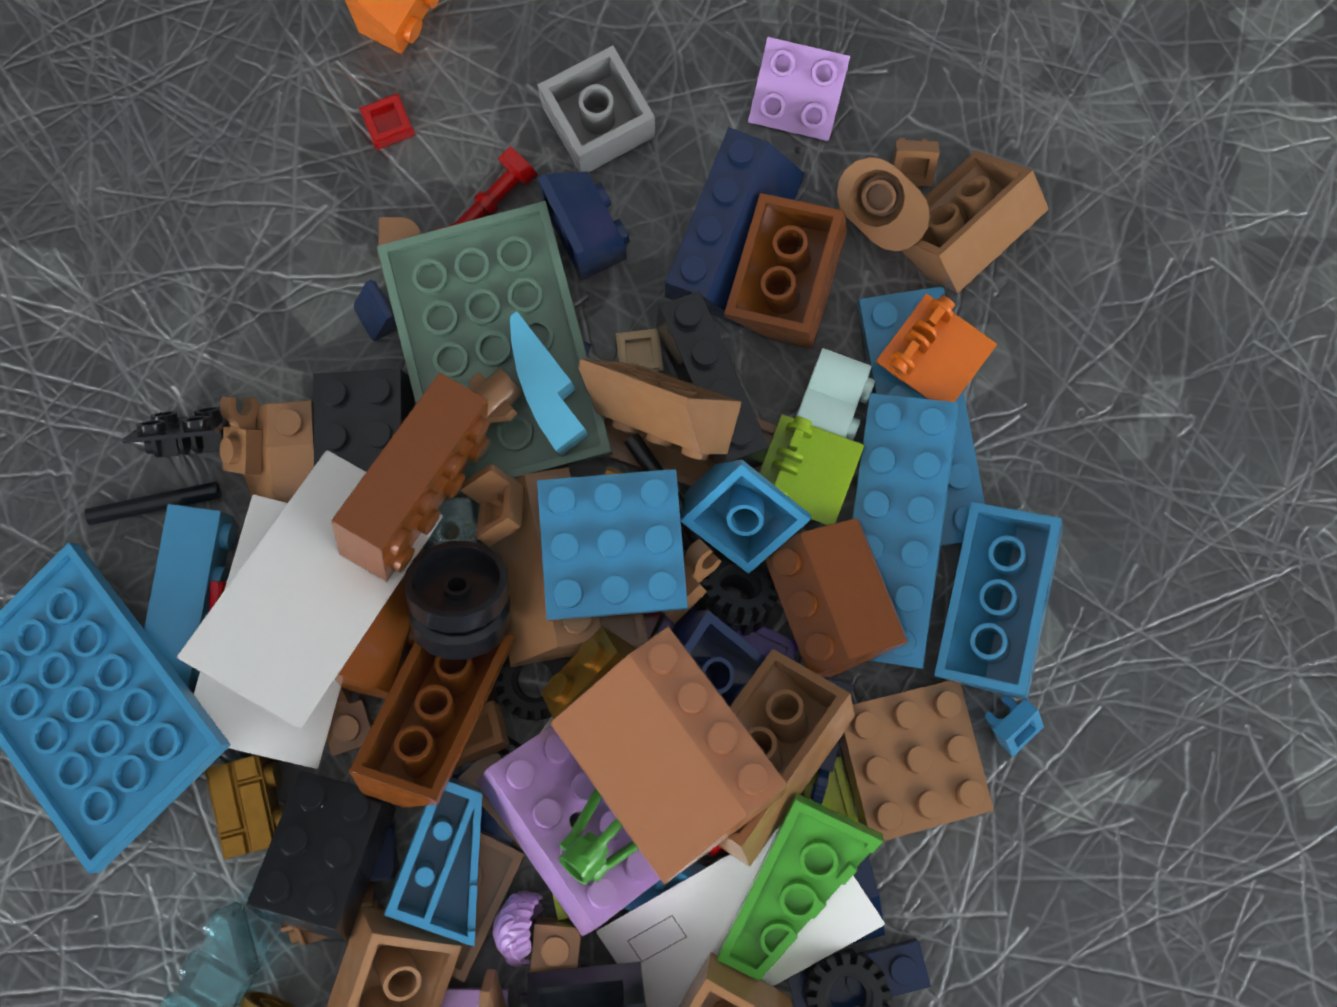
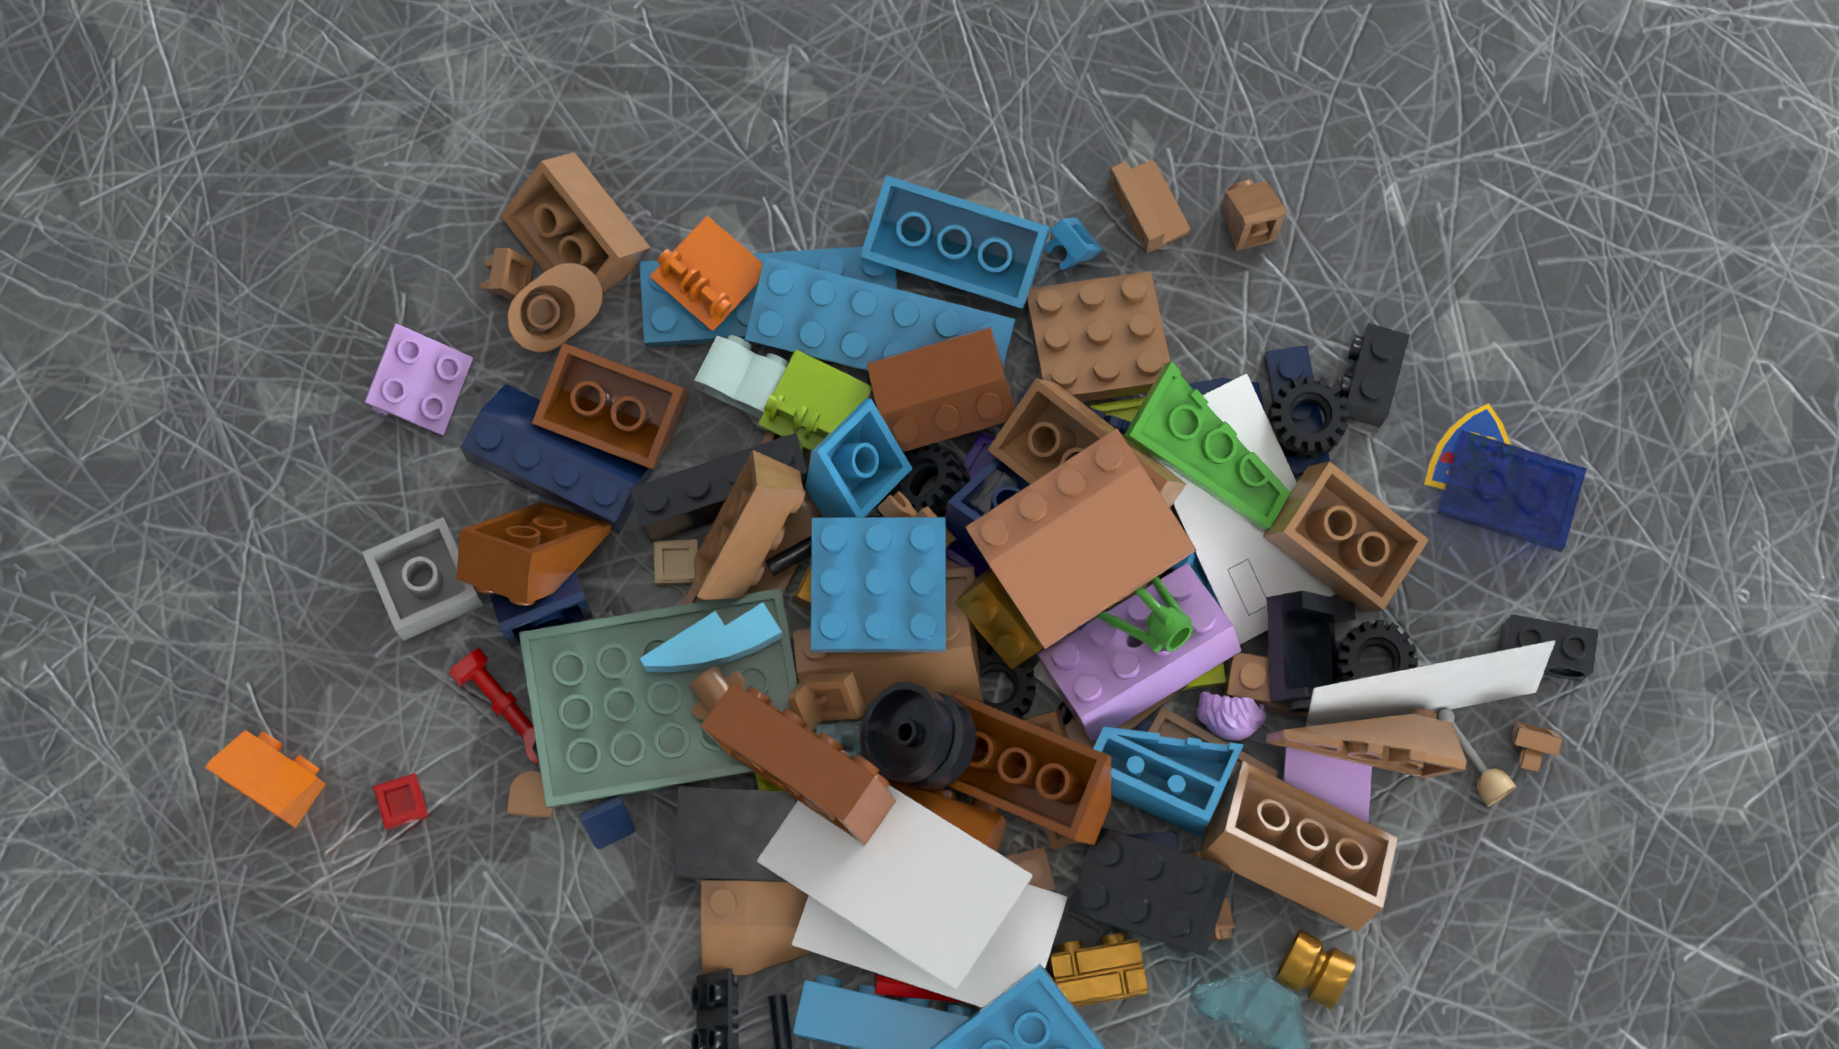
camera: 85 degrees left, 5 degrees down
medium nougat plate [219,396,262,475] -> none
none -> dark orange slope [456,502,611,606]
none -> medium nougat panel [1108,160,1190,254]
none -> medium nougat slope [1221,180,1286,251]

